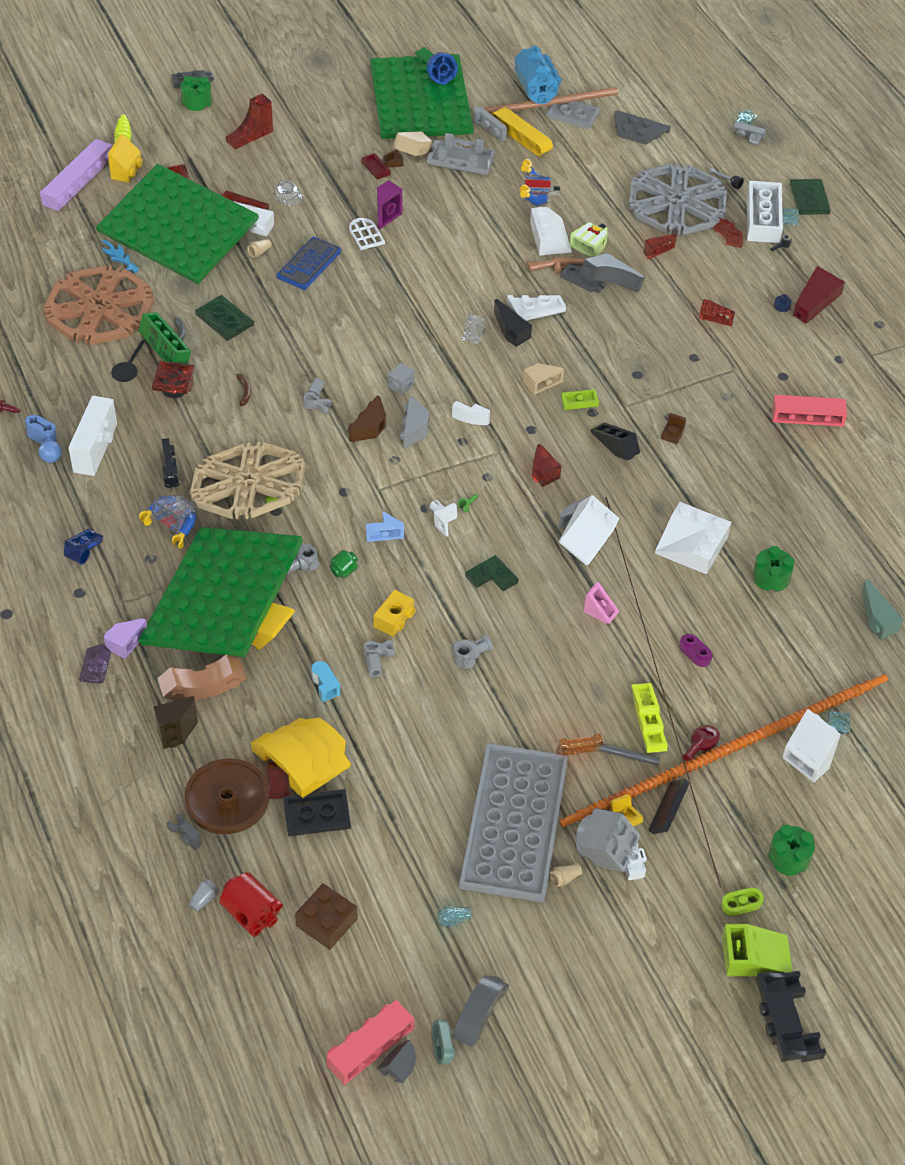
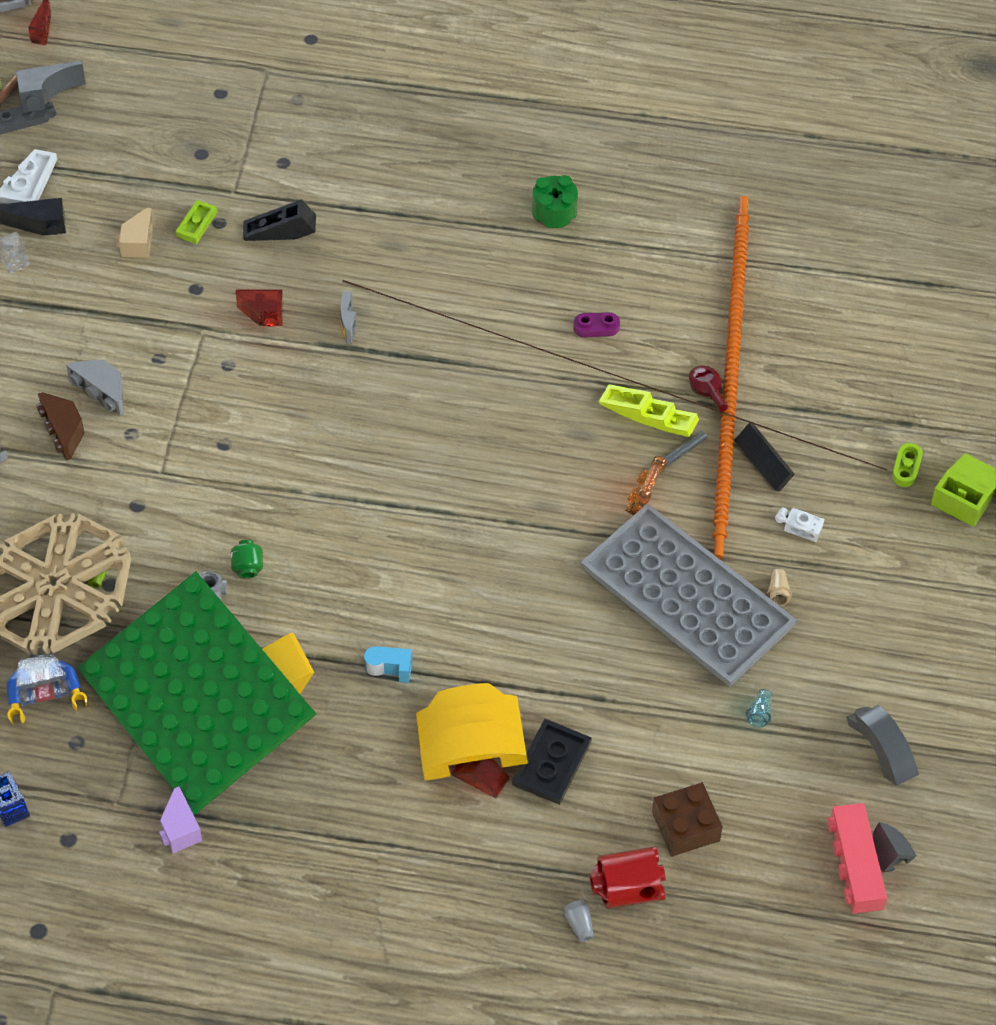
camera: 55 degrees left, 5 degrees up
clear purple slope [79,644,111,683] -> none
dark brown slope [153,696,198,749] -> none
nougat brick [157,654,247,701] -> none
dark grey plate [166,814,201,851] -> none
reddish brown dish [184,758,269,834] -> none
light grey bar [363,640,395,677] -> none
light blue slope [366,512,404,542] -> none
yellow brick [373,589,415,637] -> none
light grey brick [387,363,415,395] -> none
white bracket [430,500,457,537] -> none
sand green plate [431,1020,455,1065] -> none
light grey connector [451,635,493,670] -> none
white slope [452,401,490,425] -> none
bright green hand [458,494,478,512] -> none
clear green tile [465,555,519,592] -> none
white slope [559,495,619,565] -> none
light grey piece [576,808,641,872] -> none
bright pink slope [584,582,619,624] -> none
yellow bracket [611,794,643,827] -> none
white slope [655,502,731,574] -> none
reddish brown bracket [661,413,686,444] -> none
clear red slope [699,299,735,326] -> none
green brick [768,824,815,876] -> none
coral brick [772,395,847,427] -> none
white slope [782,709,841,783] -> none
clear light blue plate [828,712,850,735] -> none
sand green slope [861,580,903,640] -> none

